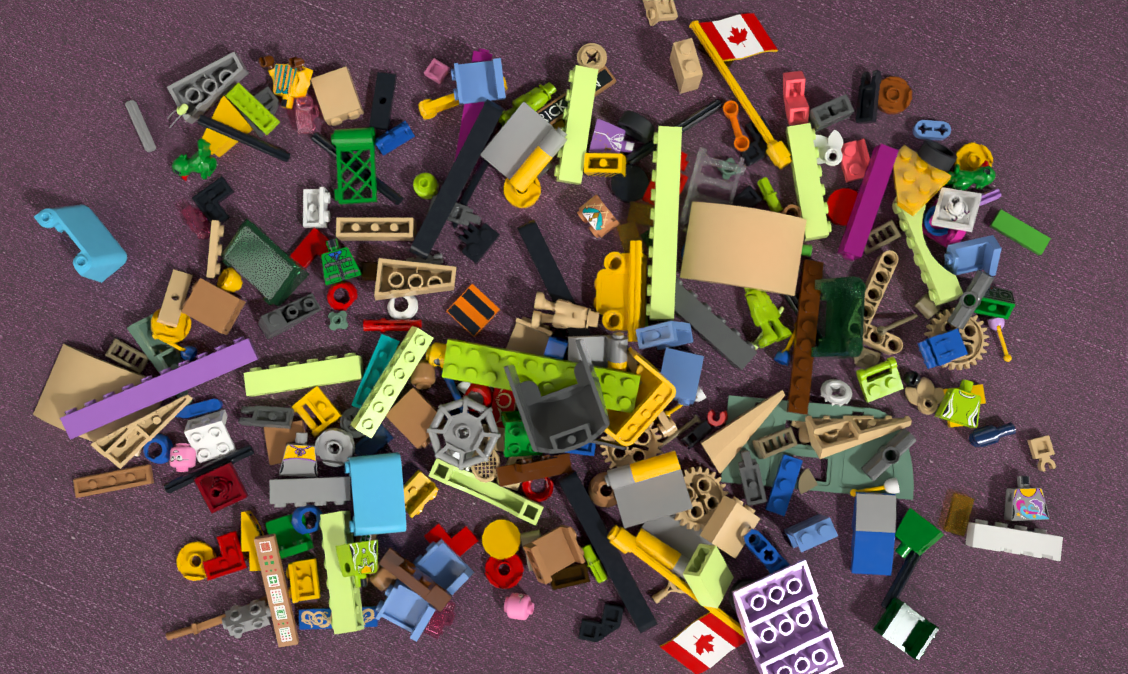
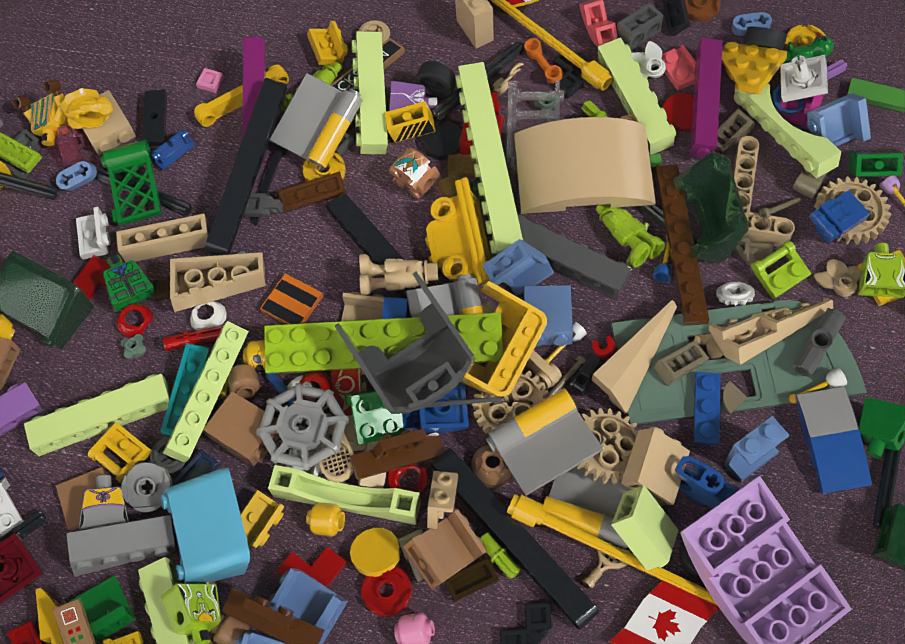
camera: 15 degrees left, 20 degrees down
dark grey hinge [238,406,294,429] -> none
dark grey slope [258,293,322,340] -> none
blue piece [291,504,323,534] -> none
lime head [413,173,439,199] -> none
medium blue panel [451,58,506,105] -> none
black hinge [458,223,500,265] -> none
dark grey hinge [738,449,767,506] -> none
black hinge [903,371,921,387] -> none
dark grey piece [948,270,995,330] -> none
none -> medium blue beam [56,161,97,191]
none -> yellow piece [60,88,114,129]
none -> reddish brown tile [278,172,347,213]
none -> yellow head [306,503,345,537]
none -> yellow bracket [307,21,348,65]
none -> tan bracket [427,471,458,529]
none -> tan plate [492,62,524,96]

